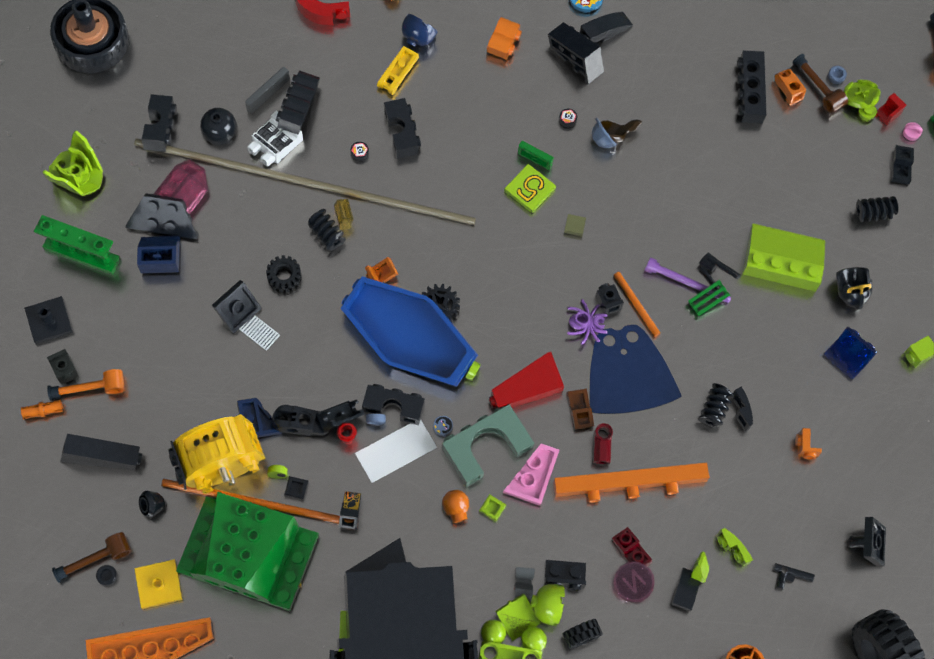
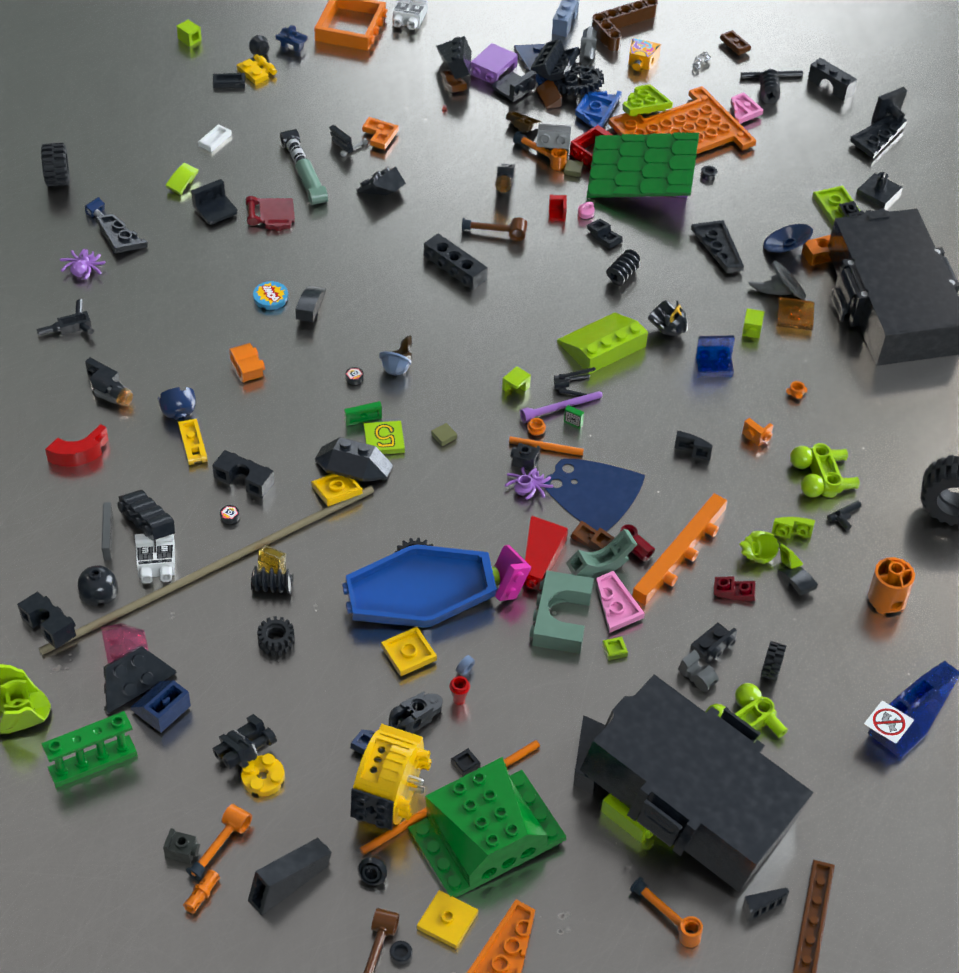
camera: 45 degrees left, 20 degrees down
black tile [24,296,73,344] -> none
black tile [212,280,262,333] -> none
white sticker [239,315,280,351] -> none
lime tile [267,465,288,479] -> none
black hinge [316,400,365,432] -> none
black leg [339,491,361,530] -> none
white sticker [355,420,437,483] -> none
black arch [362,384,425,425] -> none
orange bracket [365,257,398,283] -> none
sand blue tile [433,416,453,436] -> none
orange piece [442,490,469,523] -> none
lime piece [495,594,541,641] -> none
lime cylinder [531,584,565,626] -> none
black wedge [548,22,604,84] -> none
clear pink tile [614,561,655,602] -> none
green tile [688,280,730,317] -> none
black piece [698,383,734,427] -> none
orange leg [774,69,806,106] -> none
sand blue tile [828,66,847,84] -> none
lime tile [844,80,881,109] -> none
black tile [849,517,886,566] -> none
lime plate [858,106,877,120] -> none
none -> black hips [212,714,277,769]
none -> yellow plate [241,753,285,797]
none -> yellow plate [311,474,363,506]
none -> black wedge [315,437,393,481]
none -> yellow plate [381,627,437,676]
none -> dark pink bracket [494,545,532,601]
none -> plate [495,163,516,194]
none -> lime panel [502,366,531,392]
none -> orange plate [527,418,546,435]
none -> tile [564,405,584,429]
none -> sand green arch [566,529,638,579]
none -> lime hair [739,531,779,564]
none -> orange plate [786,381,808,399]
none -> lime piece [790,443,860,498]

